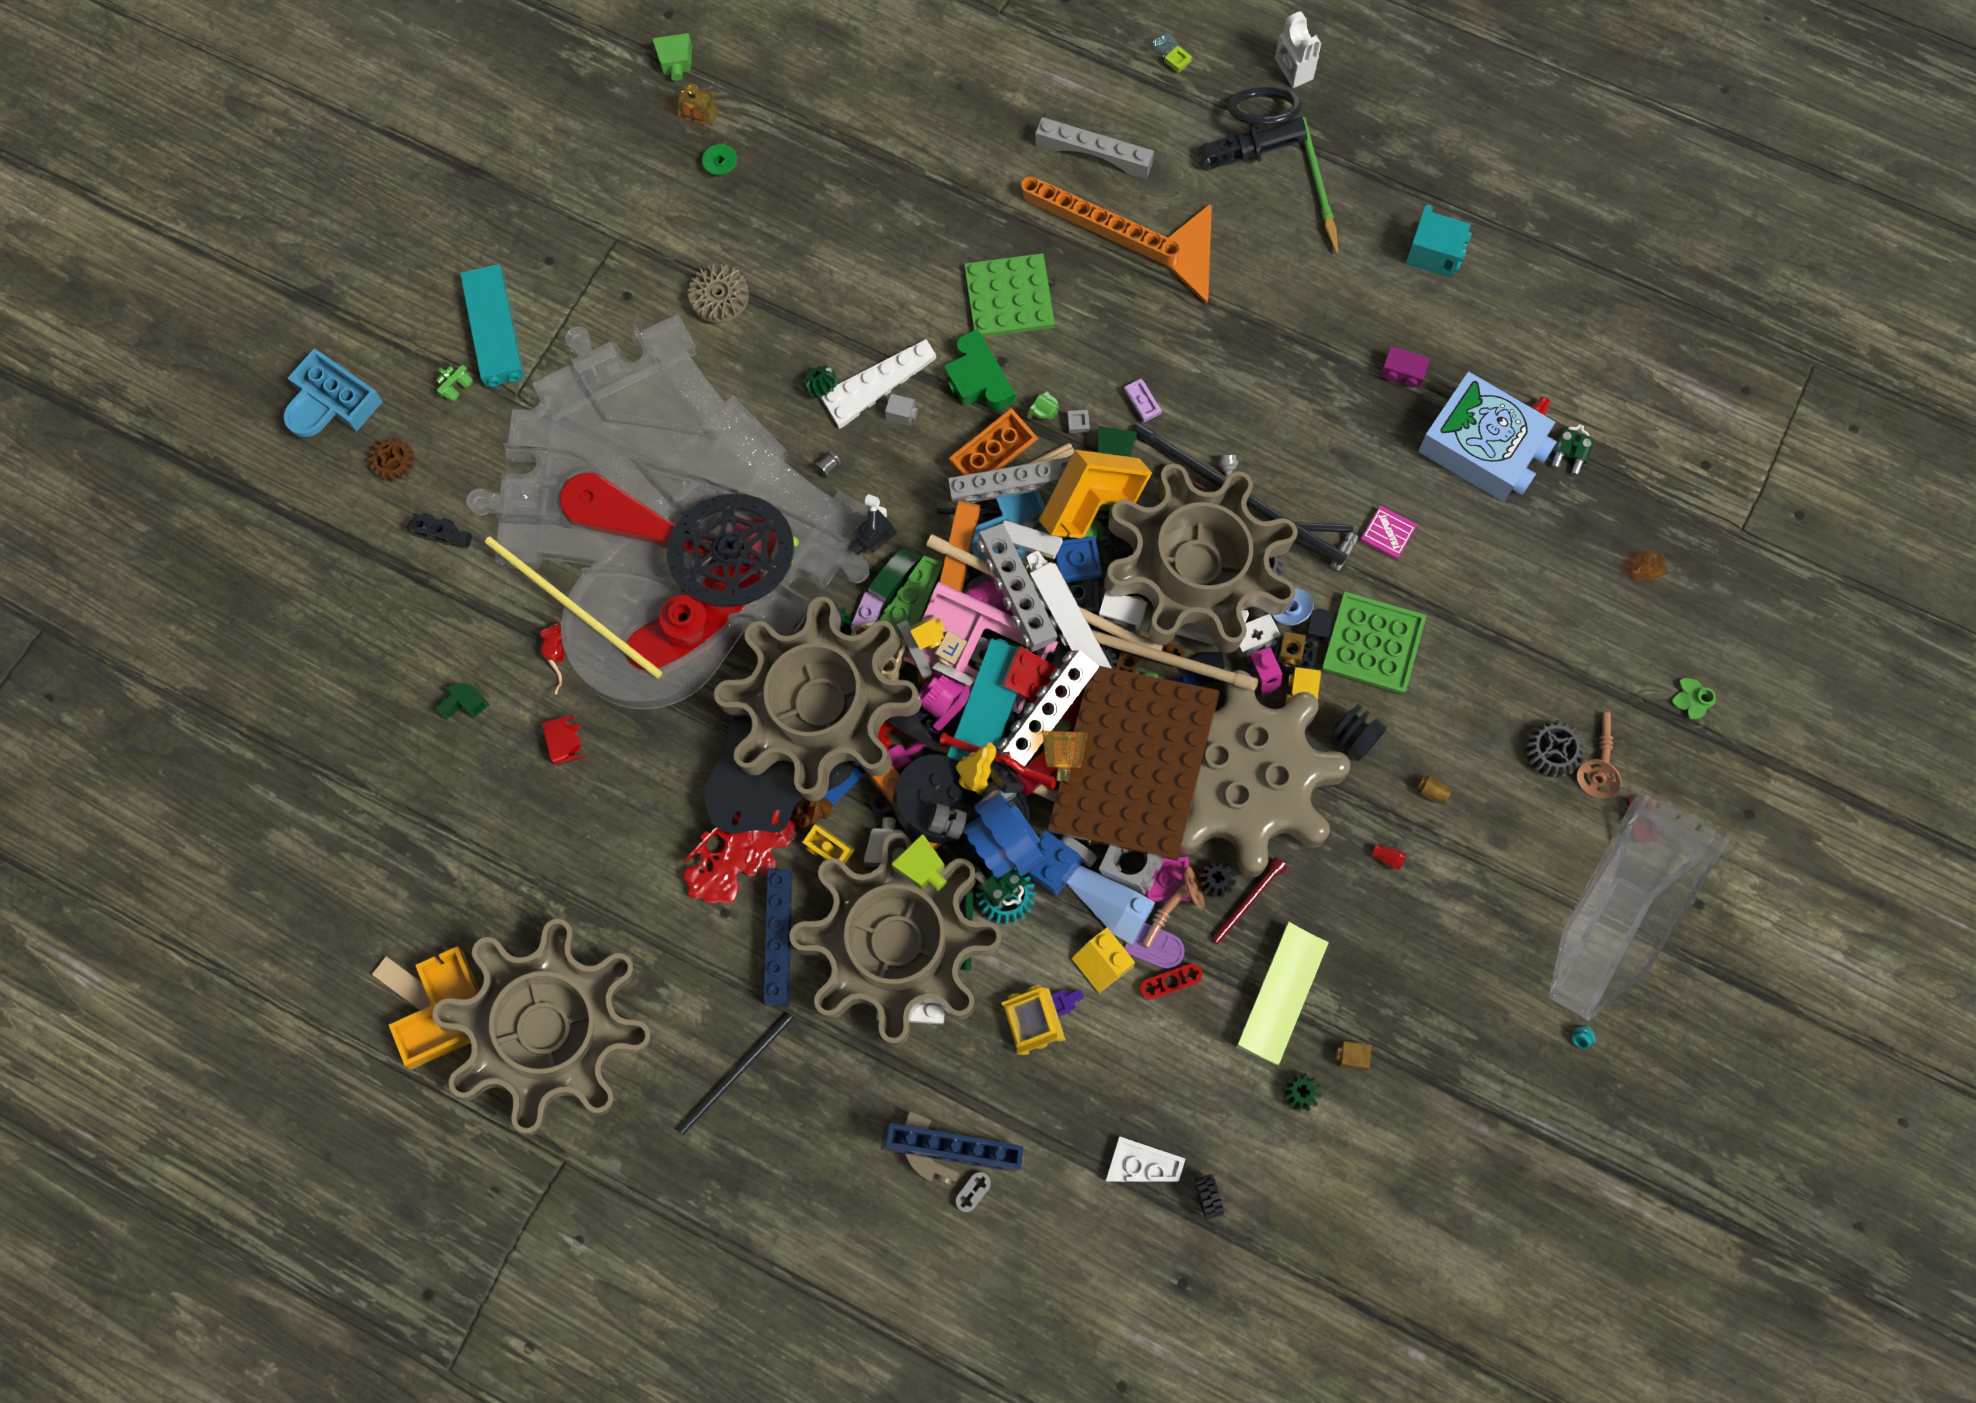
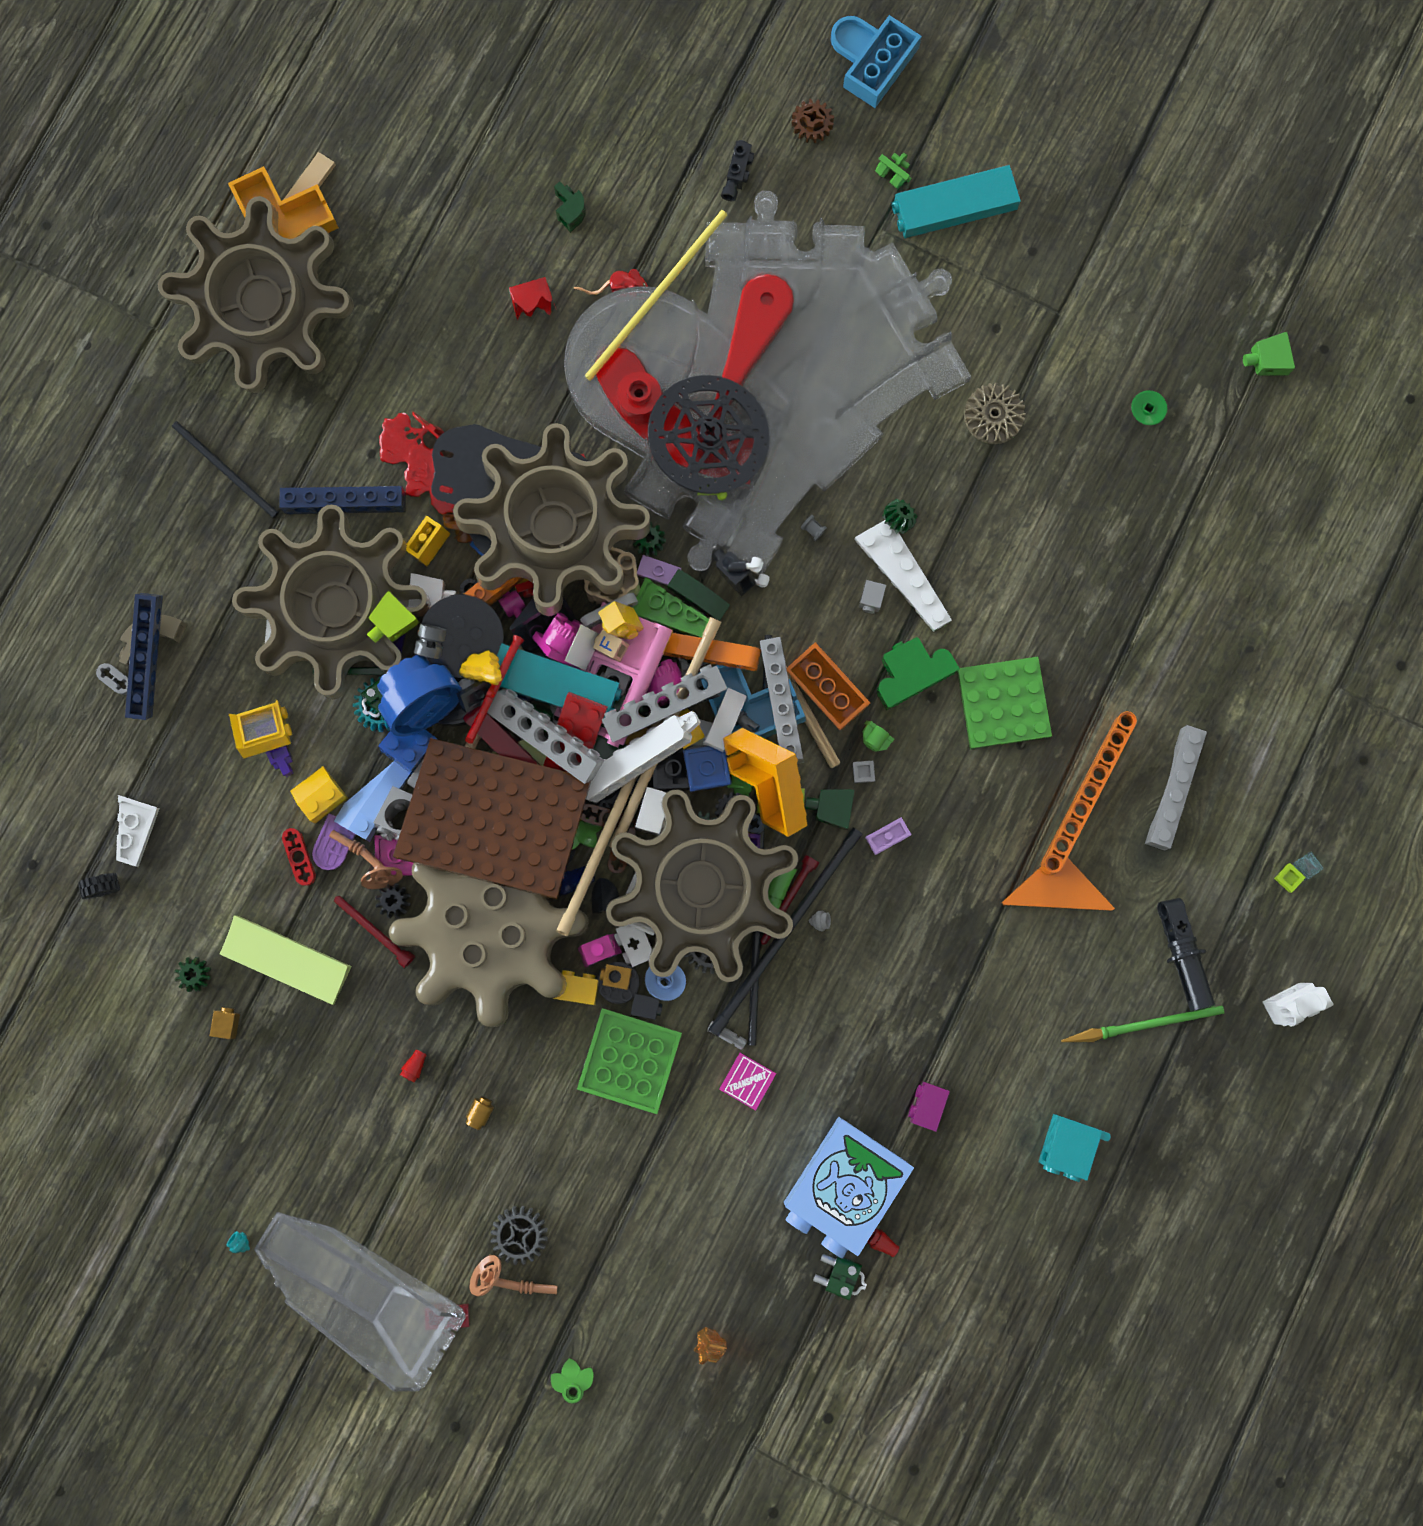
camera: 85 degrees right, 10 degrees up
clear yellow torso [678,84,719,127] -> none
clear yellow torso [1042,731,1087,781] -> none
black wedge [1227,87,1302,125] -> none
black wheel [1329,704,1388,762] -> none

